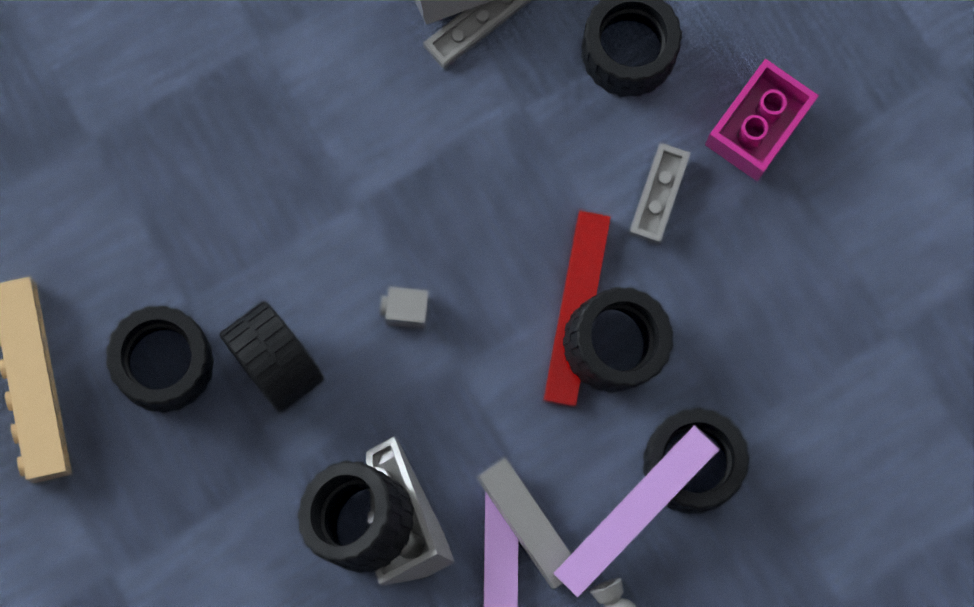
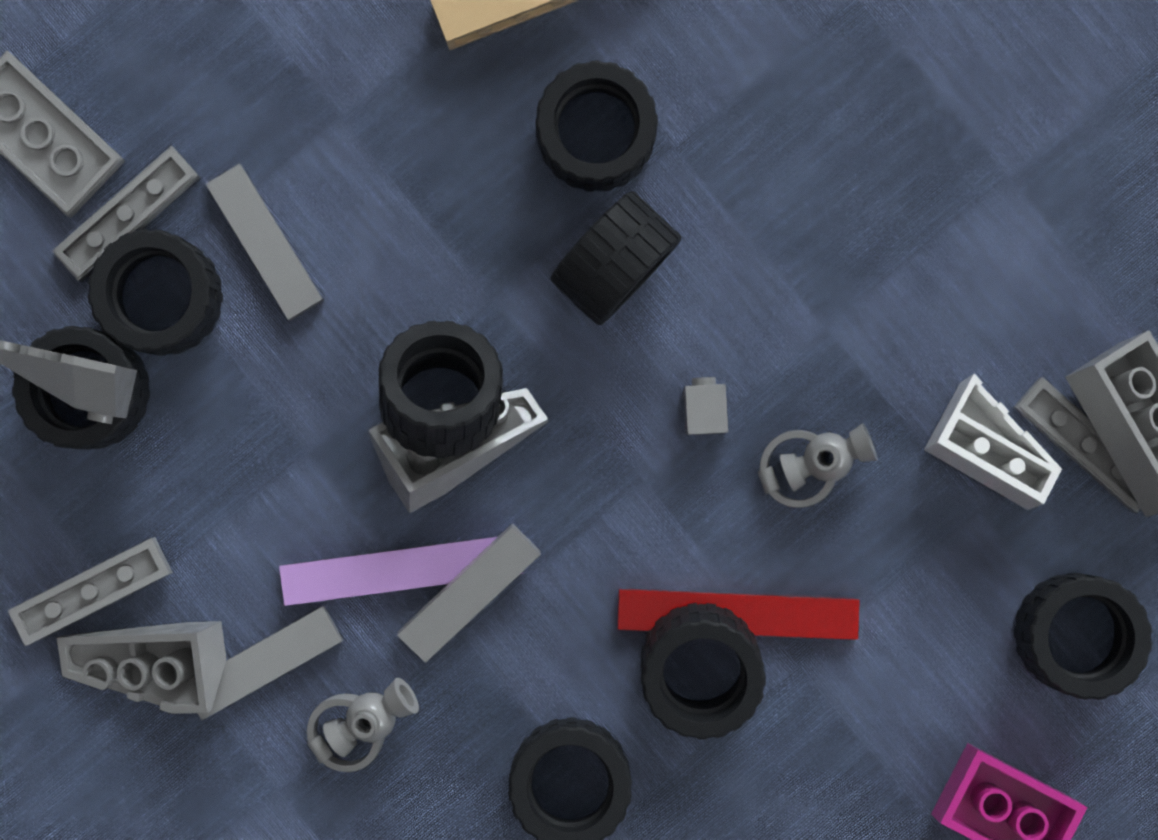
camera: 85 degrees right, 10 degrees up
lavender tile [553,425,720,597] -> none
light grey plate [628,142,690,245] -> none
none -> light grey piece [757,423,878,508]
none -> white wedge [924,373,1062,510]

